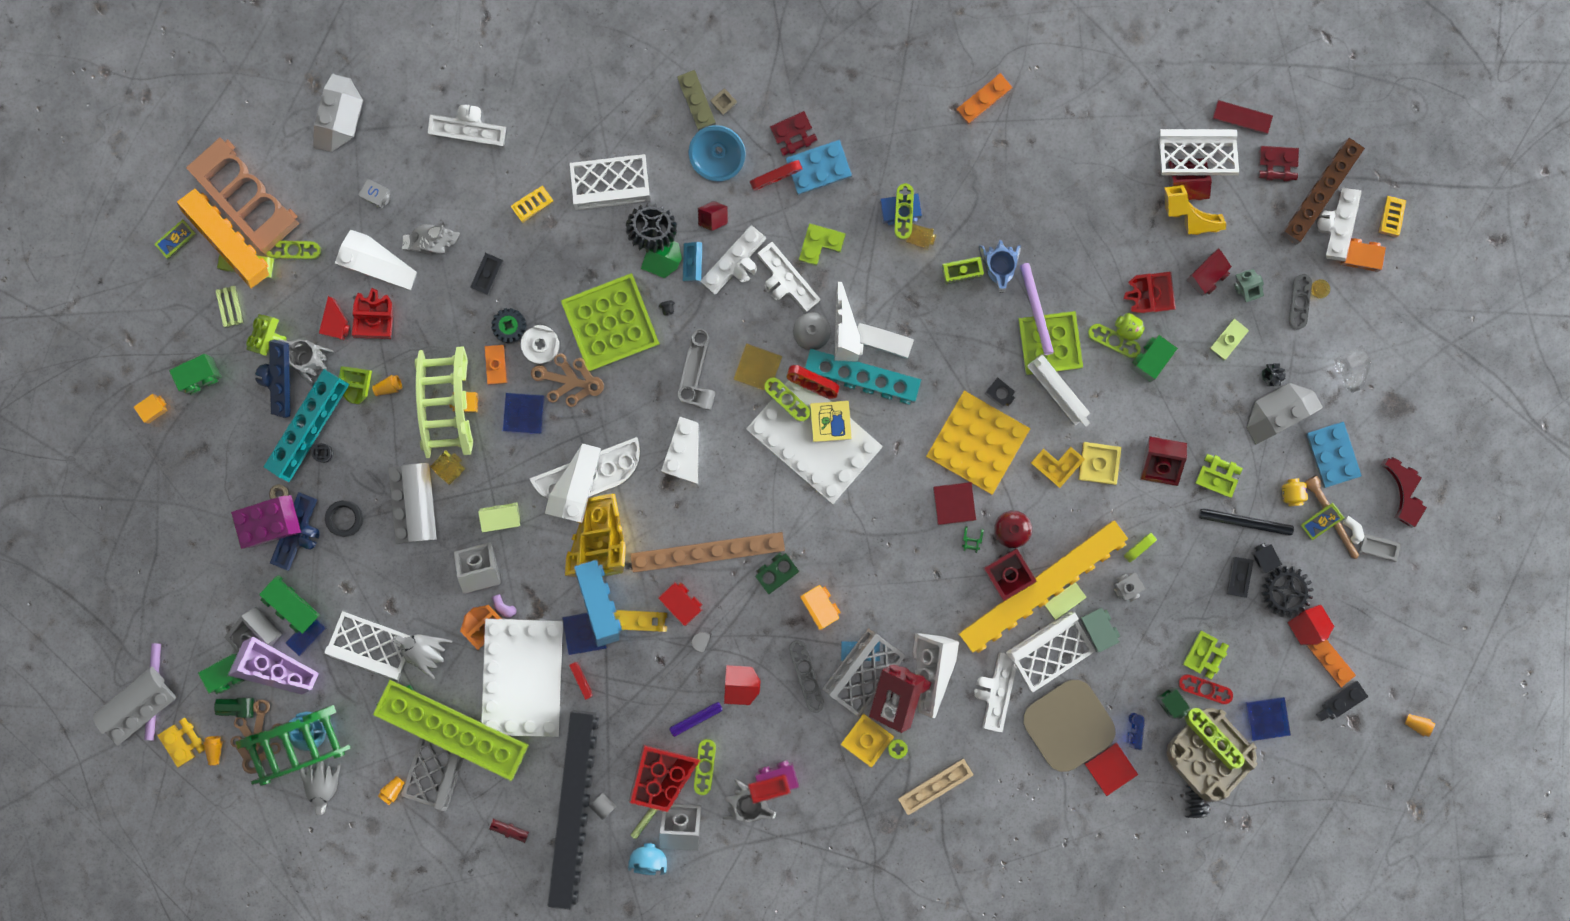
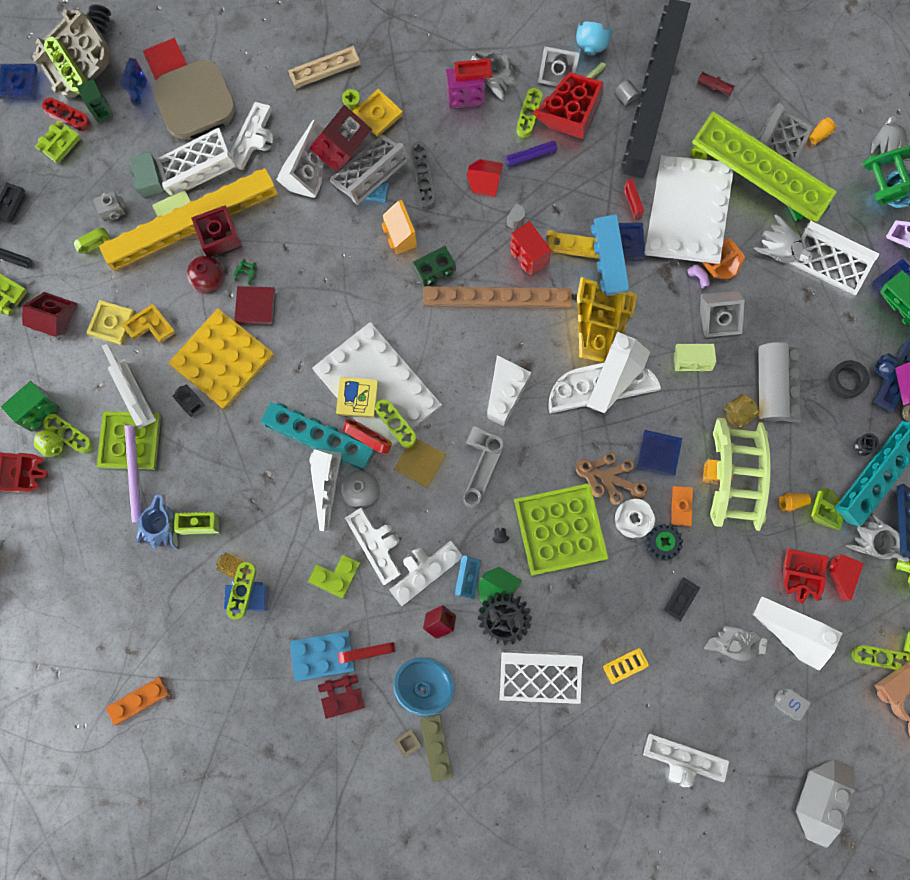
camera: 170 degrees left, 10 degrees down
white slope [857,323,914,359] -> none

